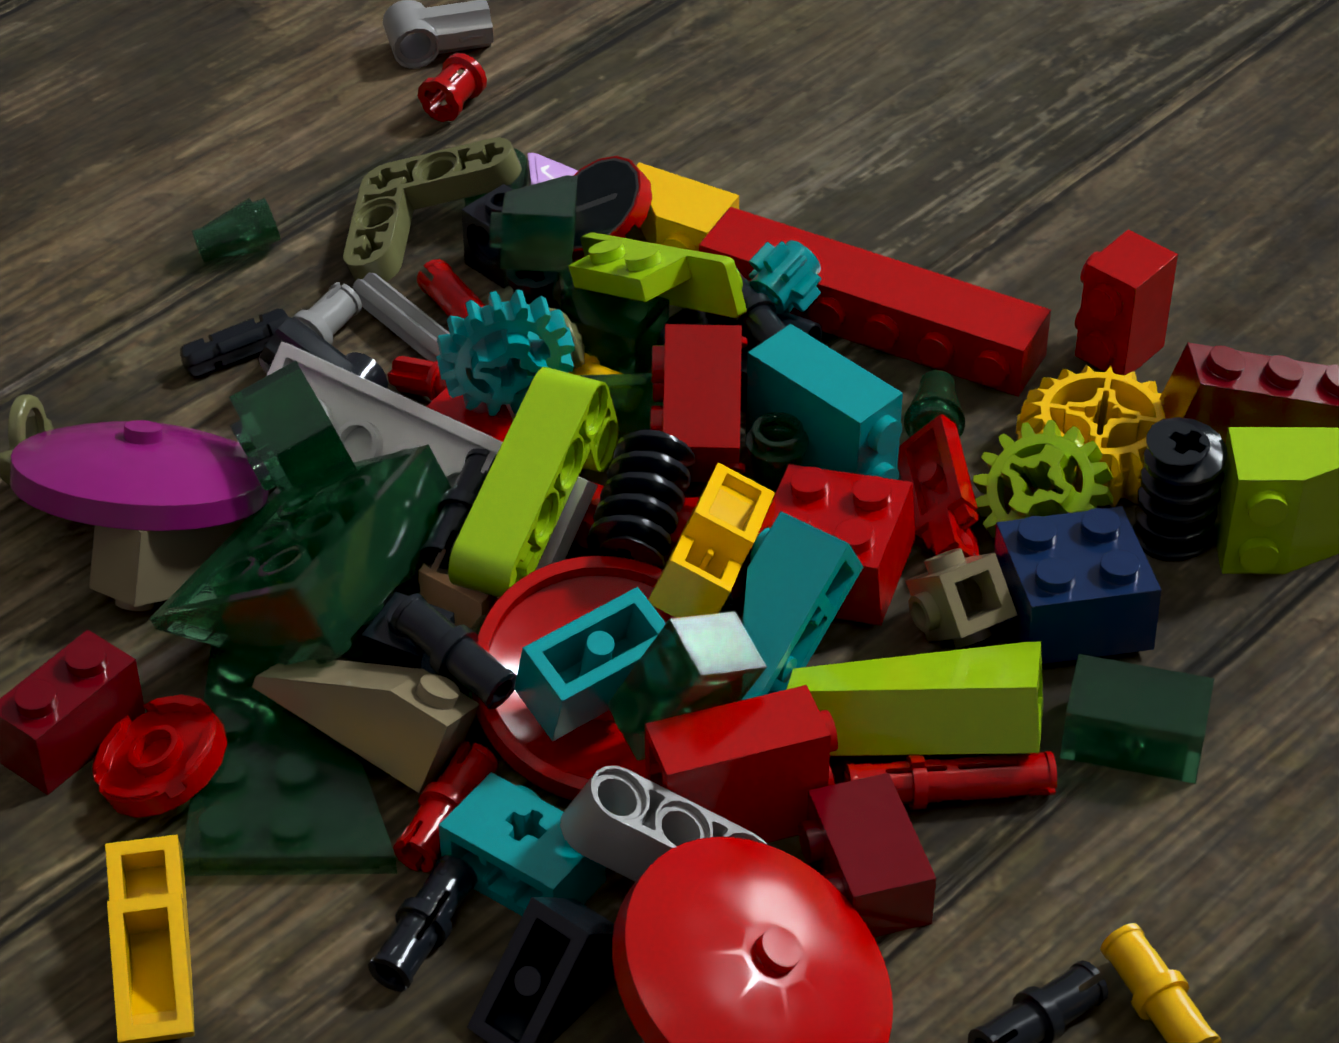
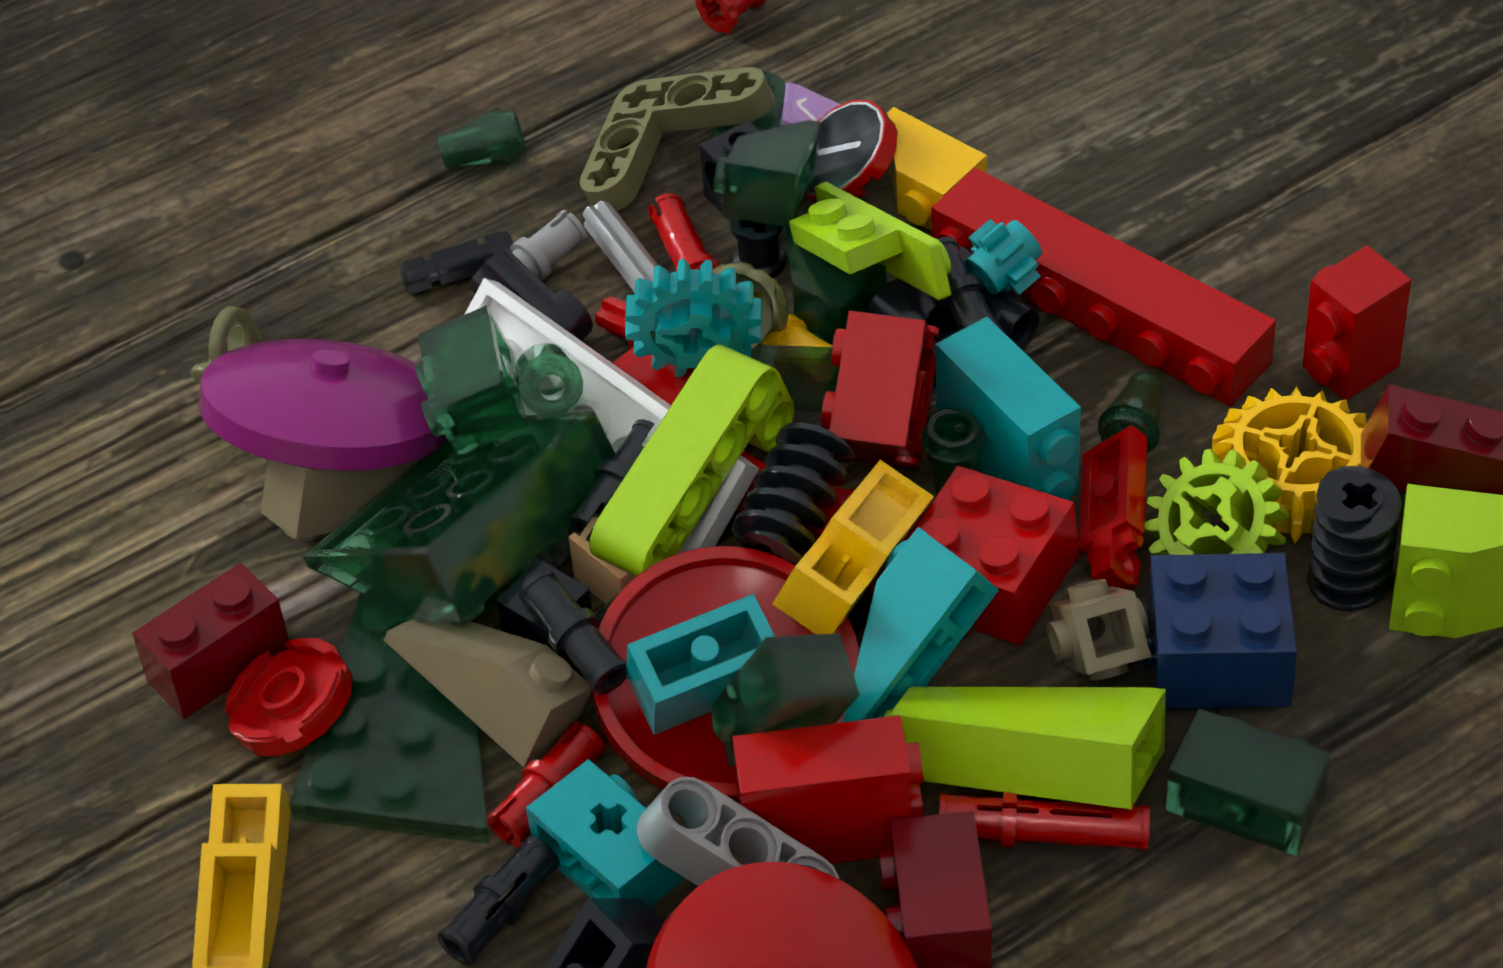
camera: 15 degrees right, 5 degrees up
none -> clear green brick [514,343,583,417]

